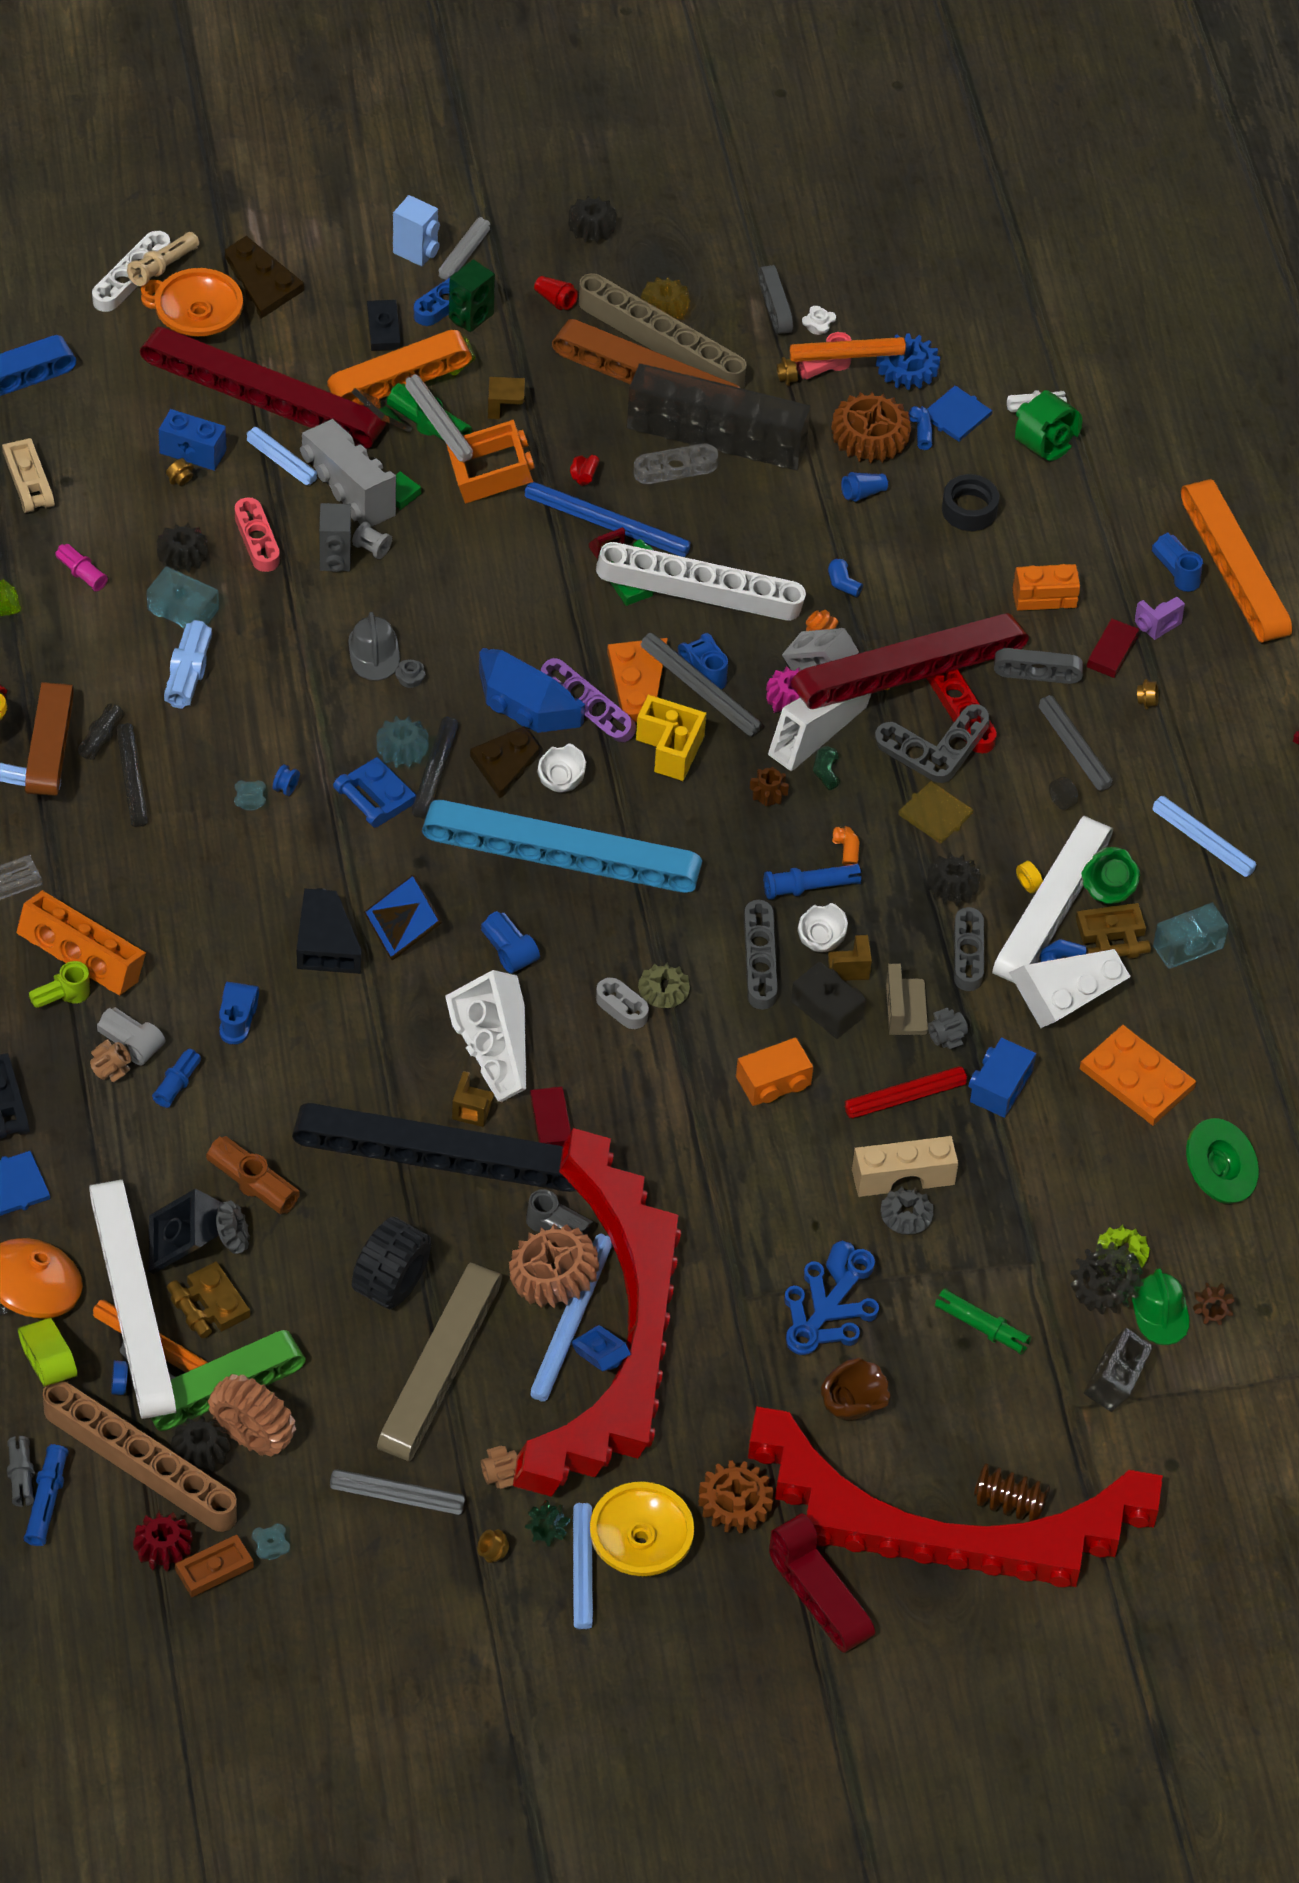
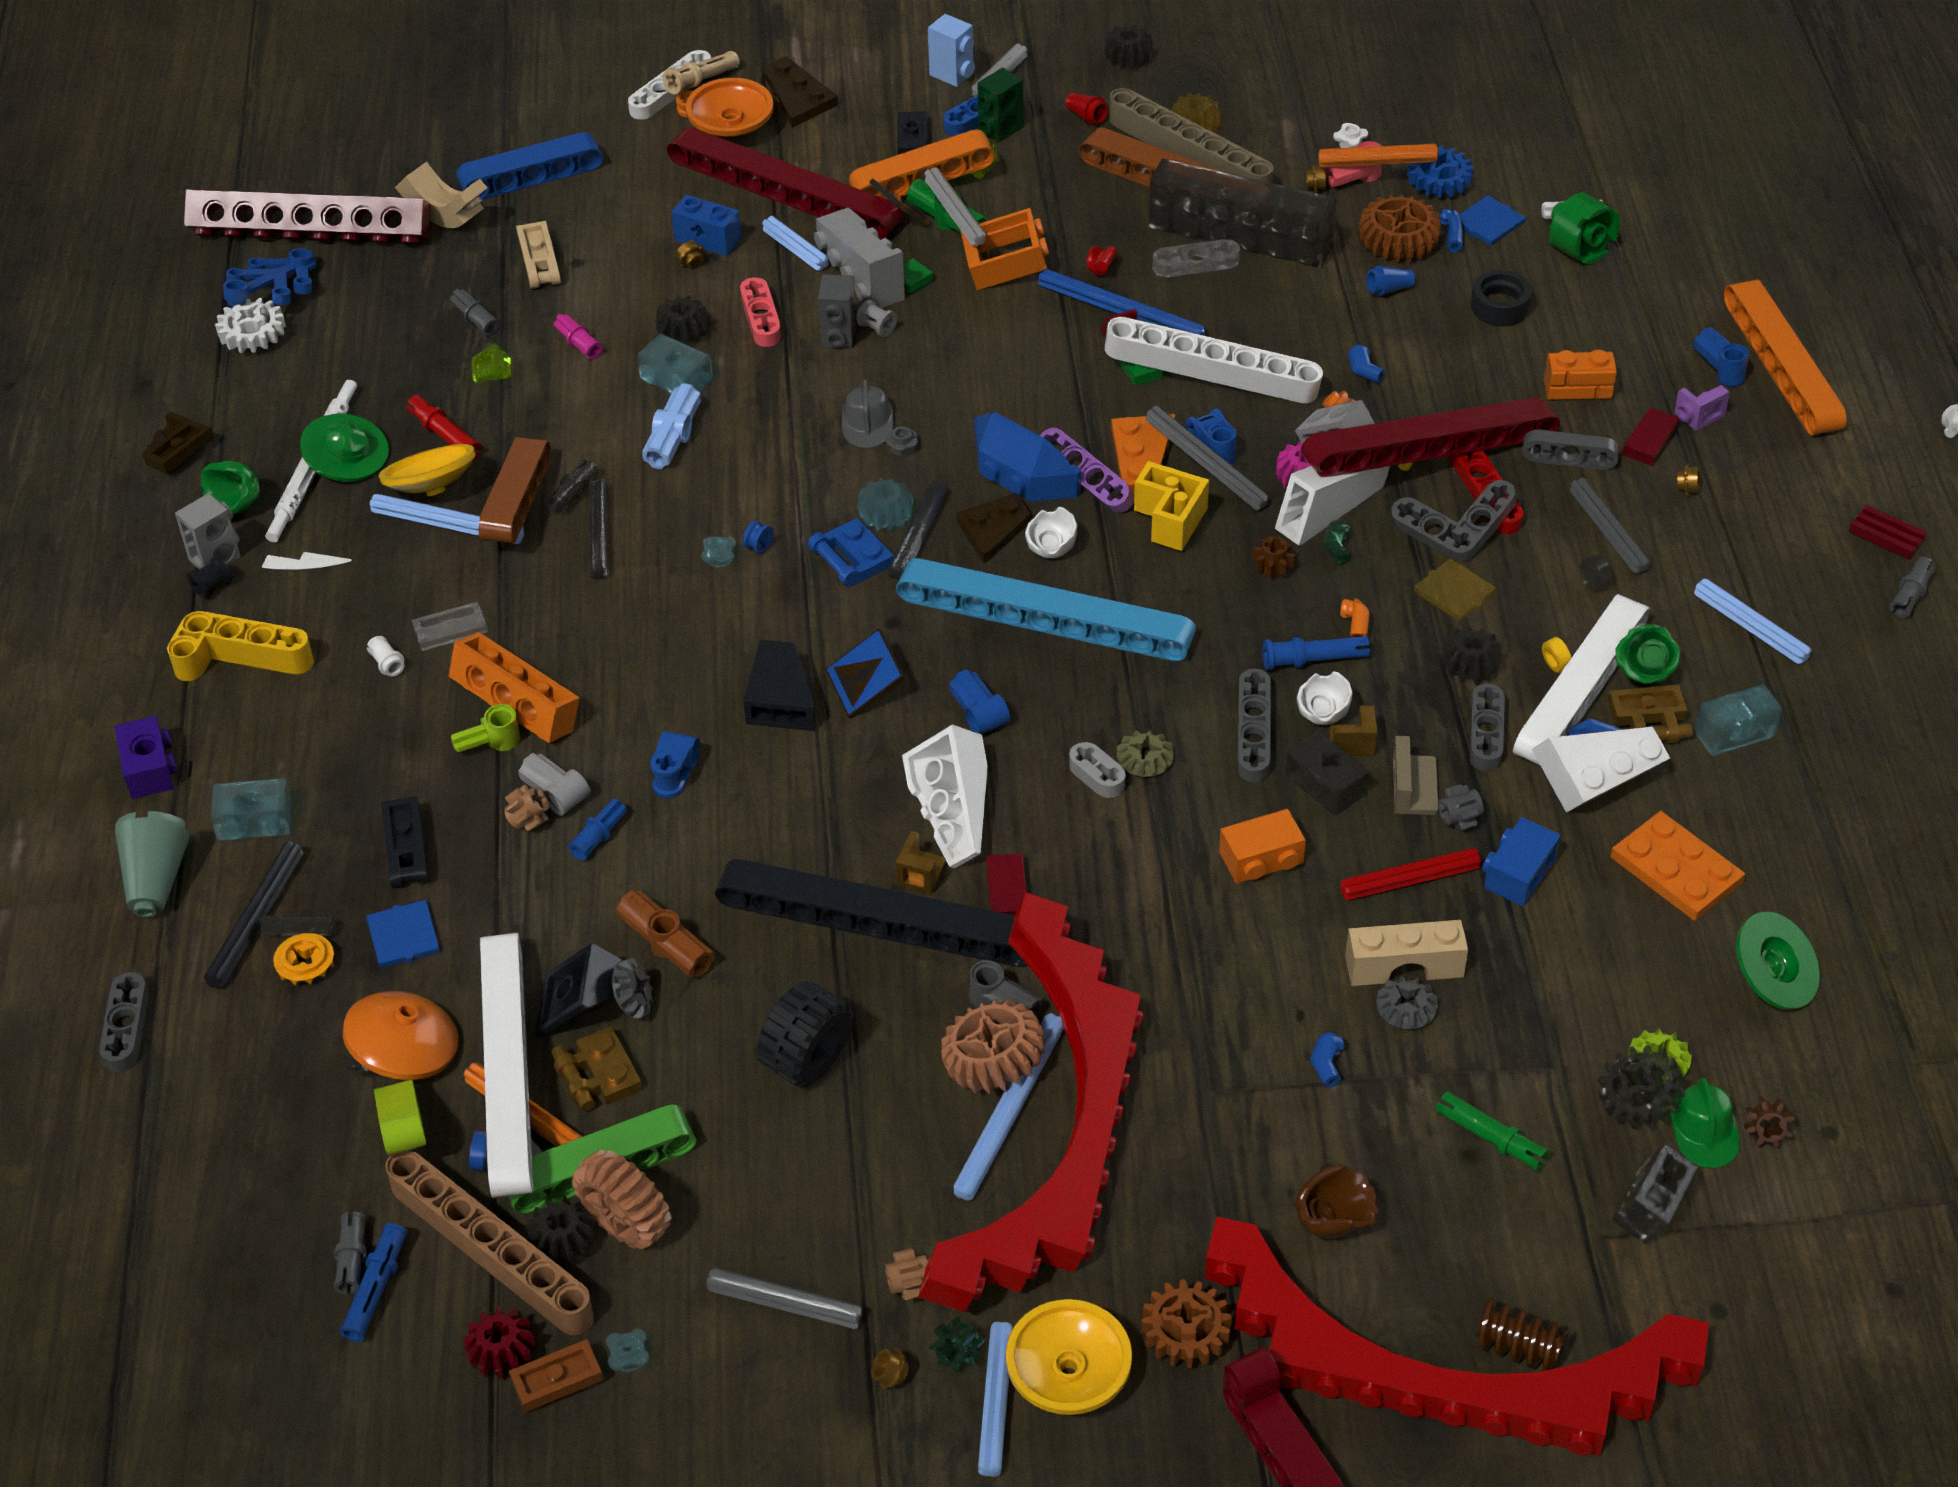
camera: 10 degrees right, 5 degrees down
dark tan beam [377,1262,502,1462] -> none
pearl gold panel [488,377,525,419] -> none
blue plate [571,1325,631,1372] -> none
dark grey beam [758,265,793,335] -> none
blue plant [784,1249,879,1355] -> none

